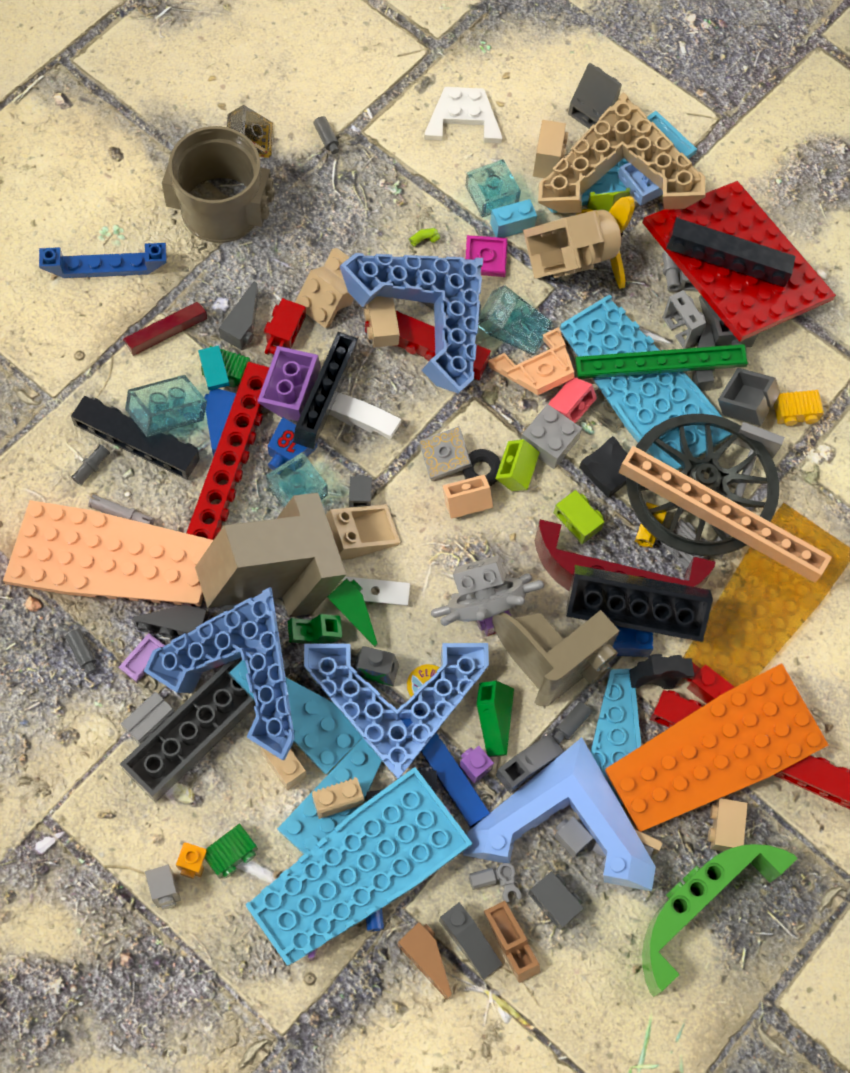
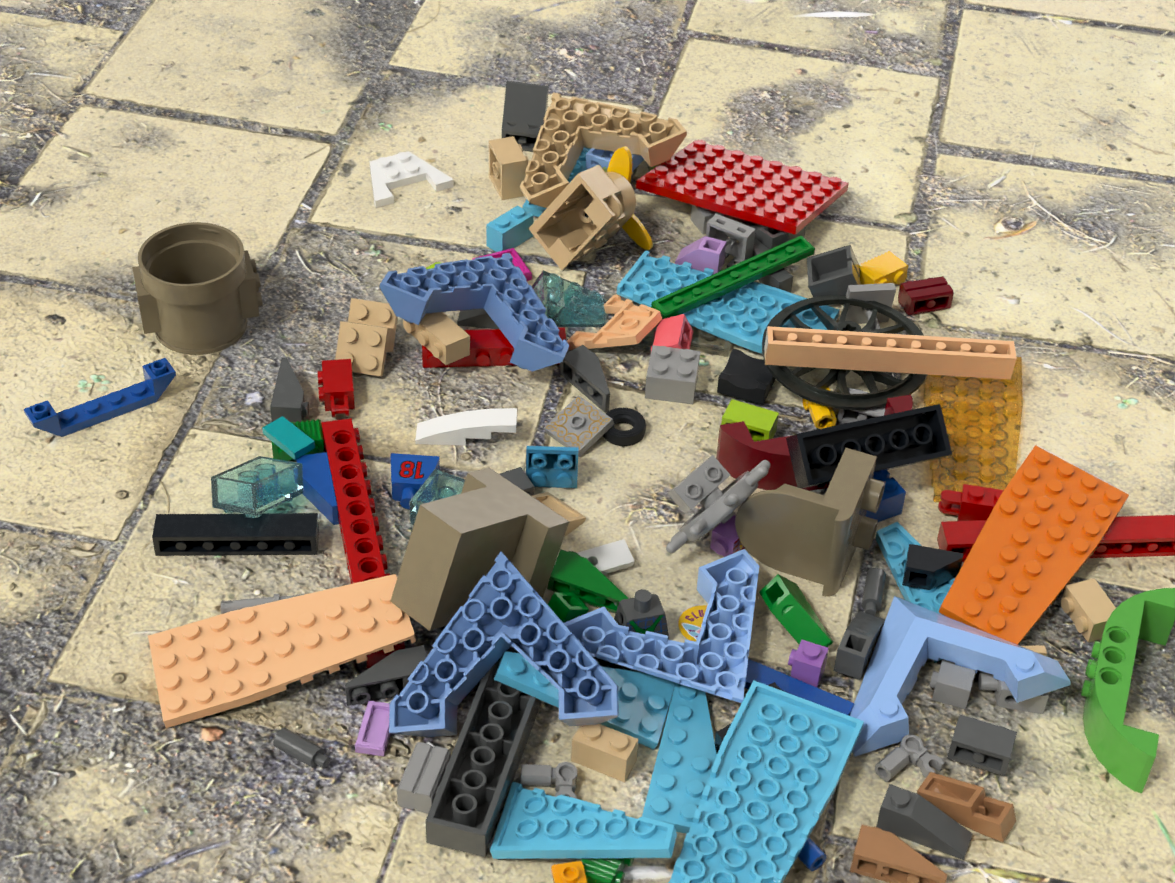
camera: 25 degrees left, 25 degrees down
dark grey pin [71,444,110,486] -> none
dark red slope [123,302,208,356] -> none
medium lavender slope [258,346,321,421] -> none
black brick [293,332,358,450] -> none
tan brick [312,777,364,819] -> none
dark grey cylinder [313,116,339,154] -> none
light nougat brick [442,475,493,519] -> none
clear light blue brick [465,159,521,218] -> none
lime brick [495,439,540,491] -> none
black brick [629,654,694,689] -> none
light grey pin [662,251,681,292] -> none
black brick [666,217,795,287] -> none
none -> medium azure wing [490,782,677,859]
none -> light grey bar [521,762,577,799]
none -> dark azure slope [526,446,579,488]
none -> dark grey slope [560,345,610,413]
none -> lavender slope [675,236,727,274]
none -> dark red brick [898,276,954,316]
none -> black slope [902,544,963,590]

